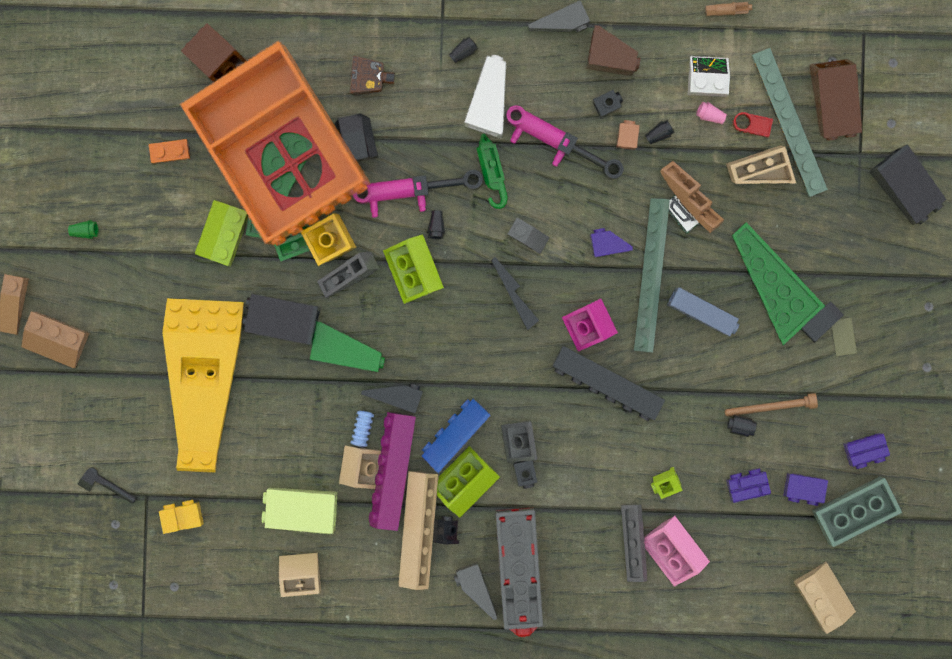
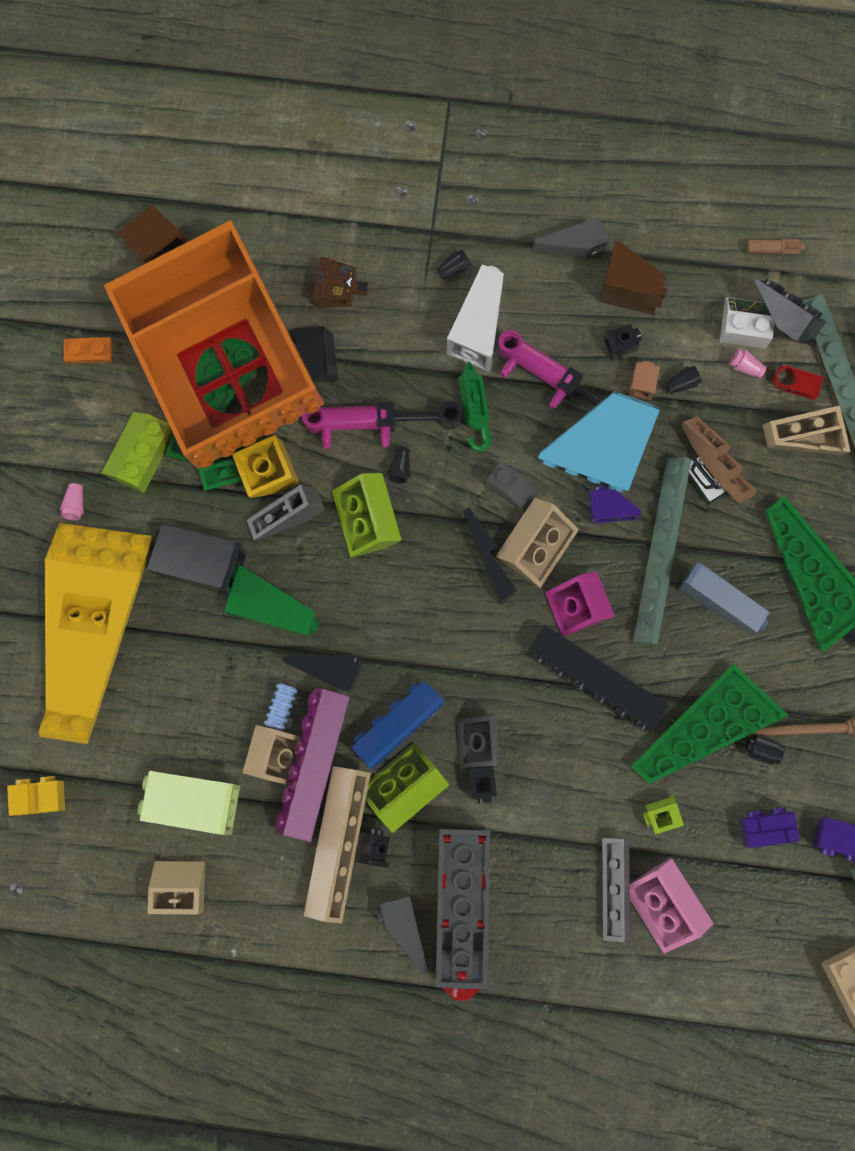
camera: 10 degrees right, 10 degrees down
none -> bright pink cone [60,483,84,520]
none -> tan slope [496,498,579,588]
none -> medium azure slope [538,391,660,492]
none -> green wing [631,664,788,785]
none -> slope [755,278,827,345]

